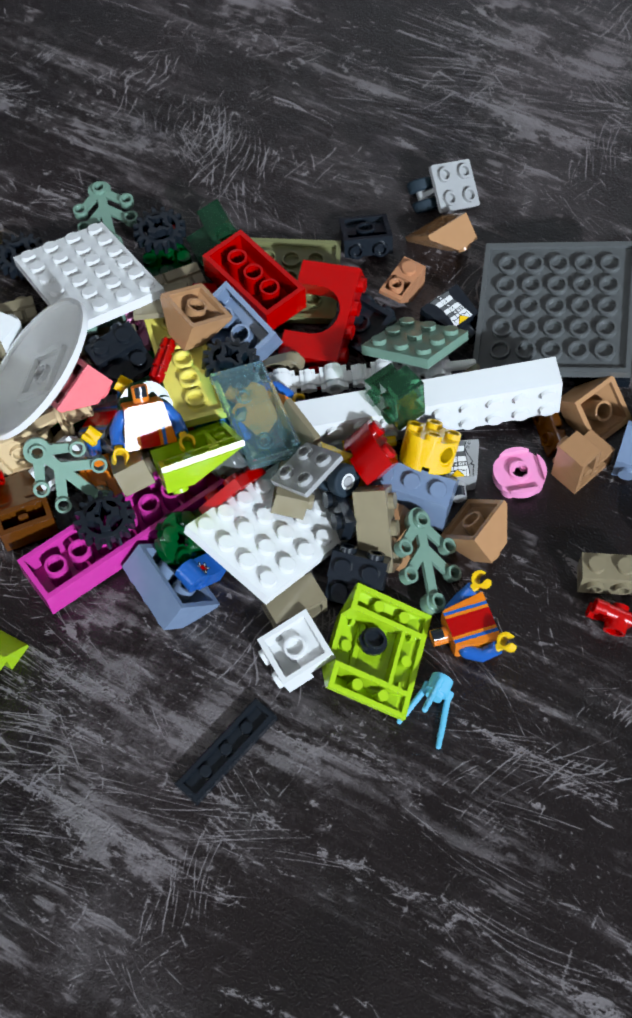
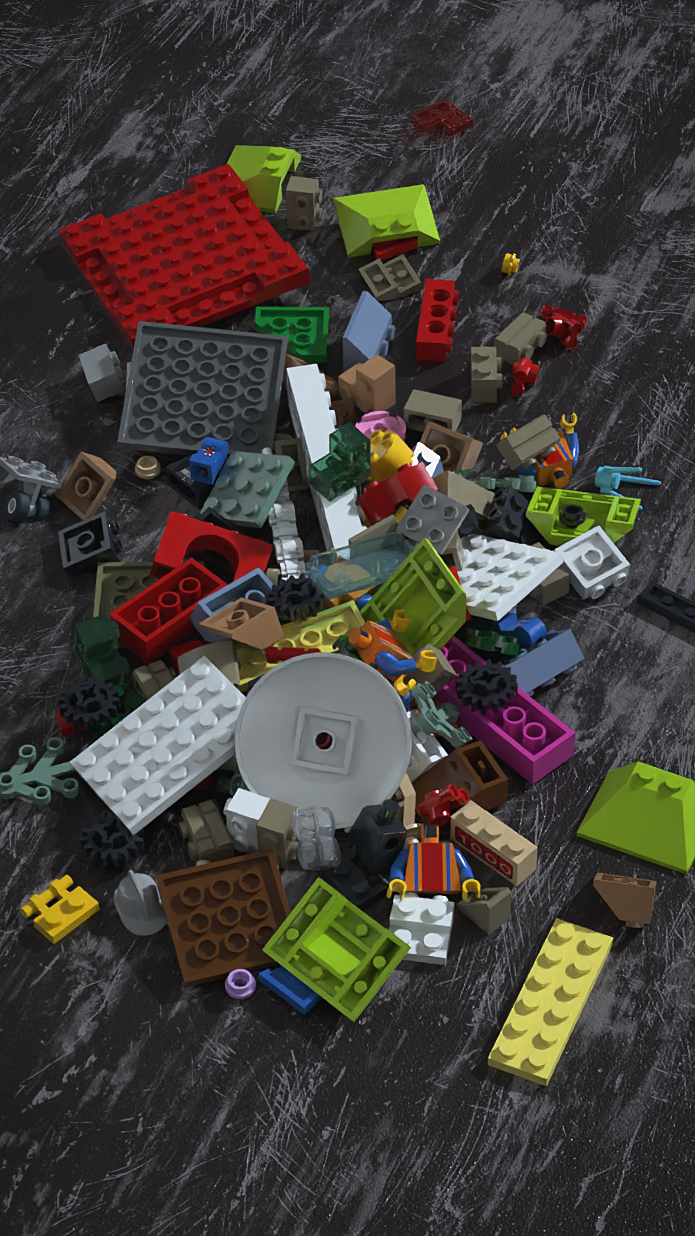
camera: 95 degrees left, 15 degrees down
nougat slope [379,256,426,303] -> none
none -> light grey brick [79,344,125,402]
none -> tan plate [135,456,161,479]
none -> blue leg [189,437,228,485]
none -> dark tan brick [404,389,462,432]
none -> dark tan brick [497,415,561,470]

